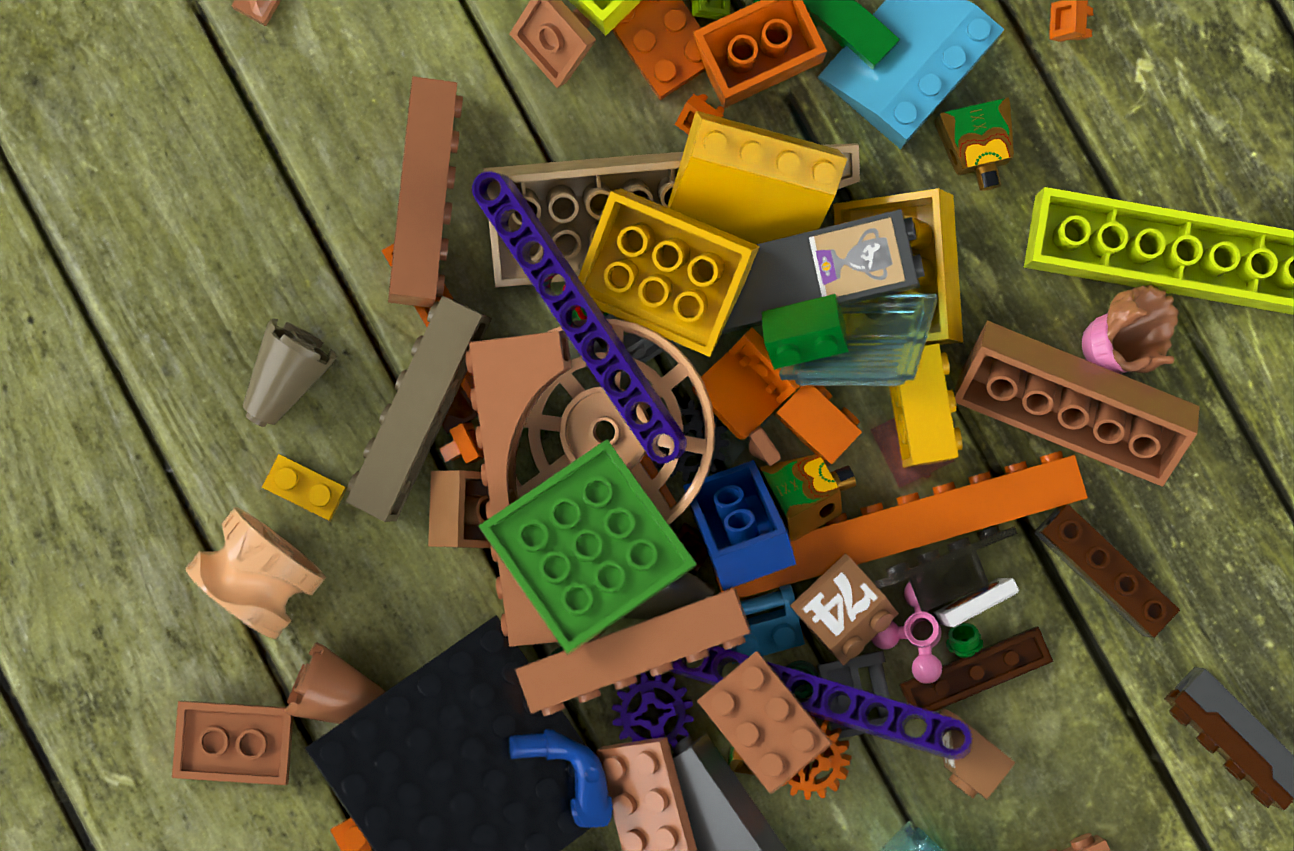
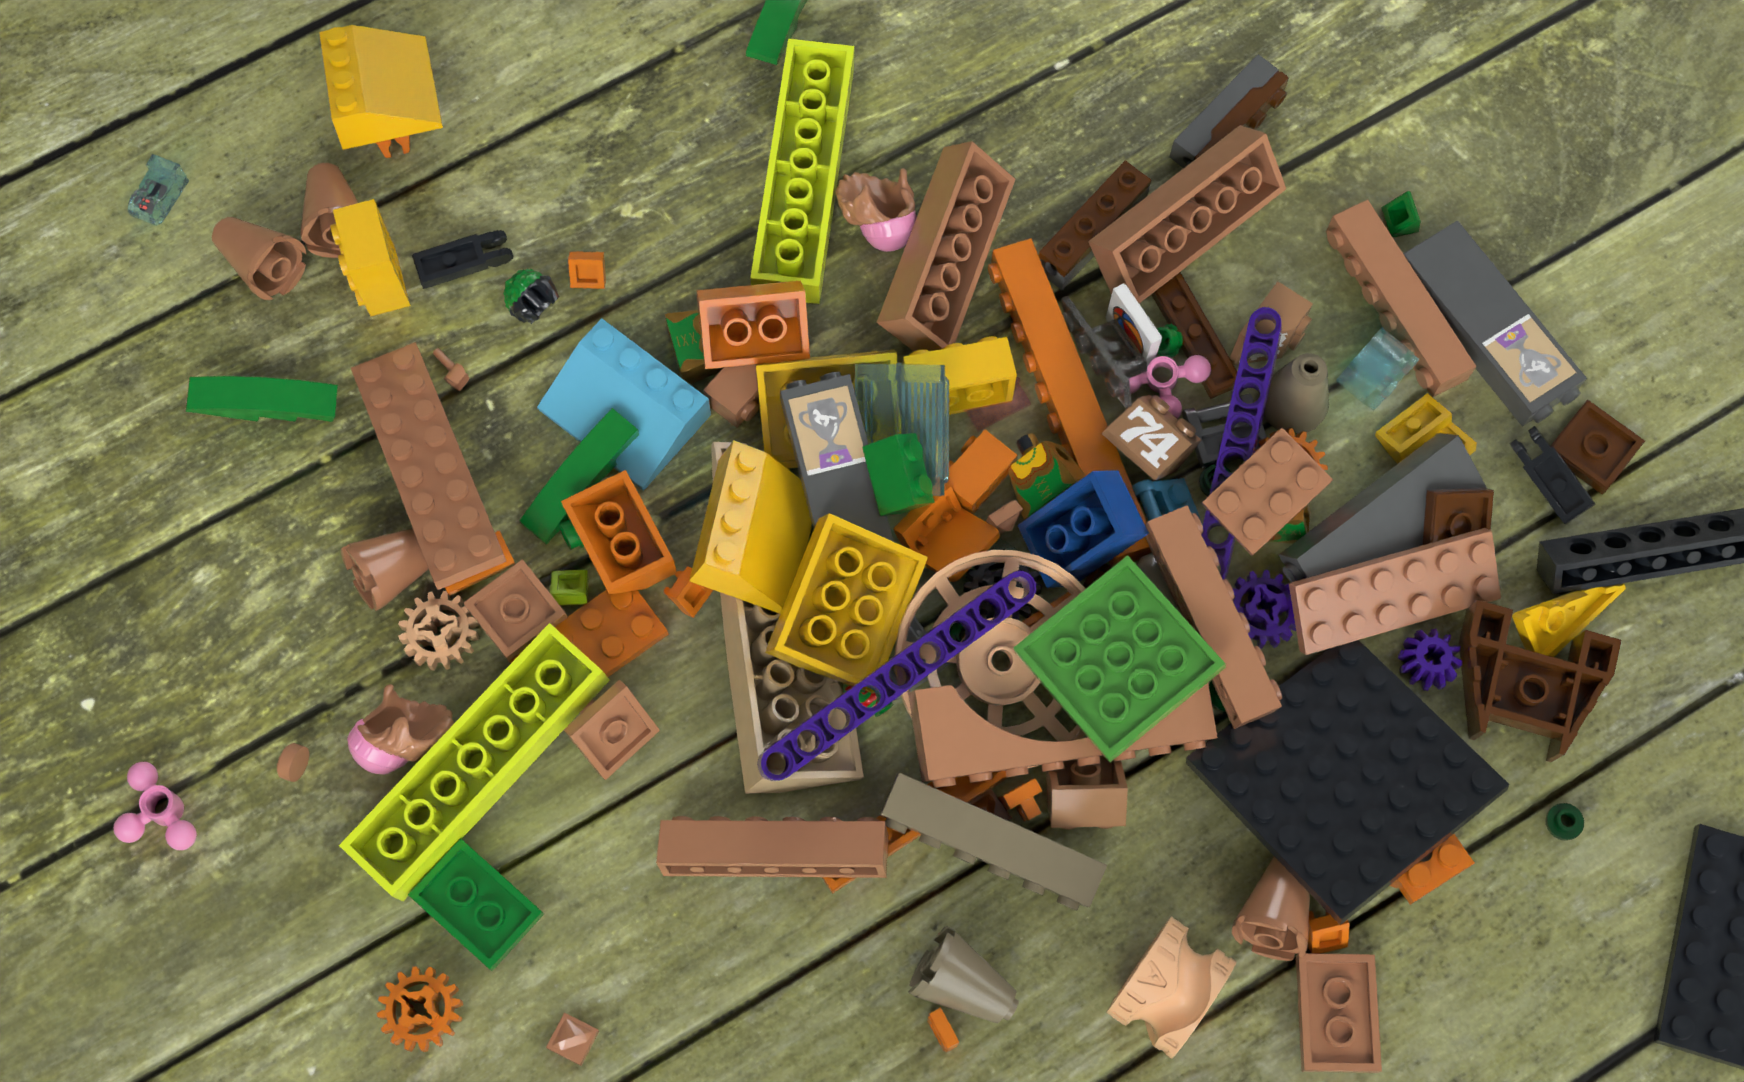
camera: 90 degrees left, 15 degrees down
yellow plate [262,454,347,521] -> none
blue piece [509,729,613,827] -> none
none -> orange slope [696,280,810,369]
none -> nougat slope [703,364,760,428]
none -> orange tile [927,1007,959,1052]
none -> nougat brick [1088,125,1286,303]
none -> dark tan cone [1263,353,1329,434]
none -> orange tile [1308,911,1349,954]

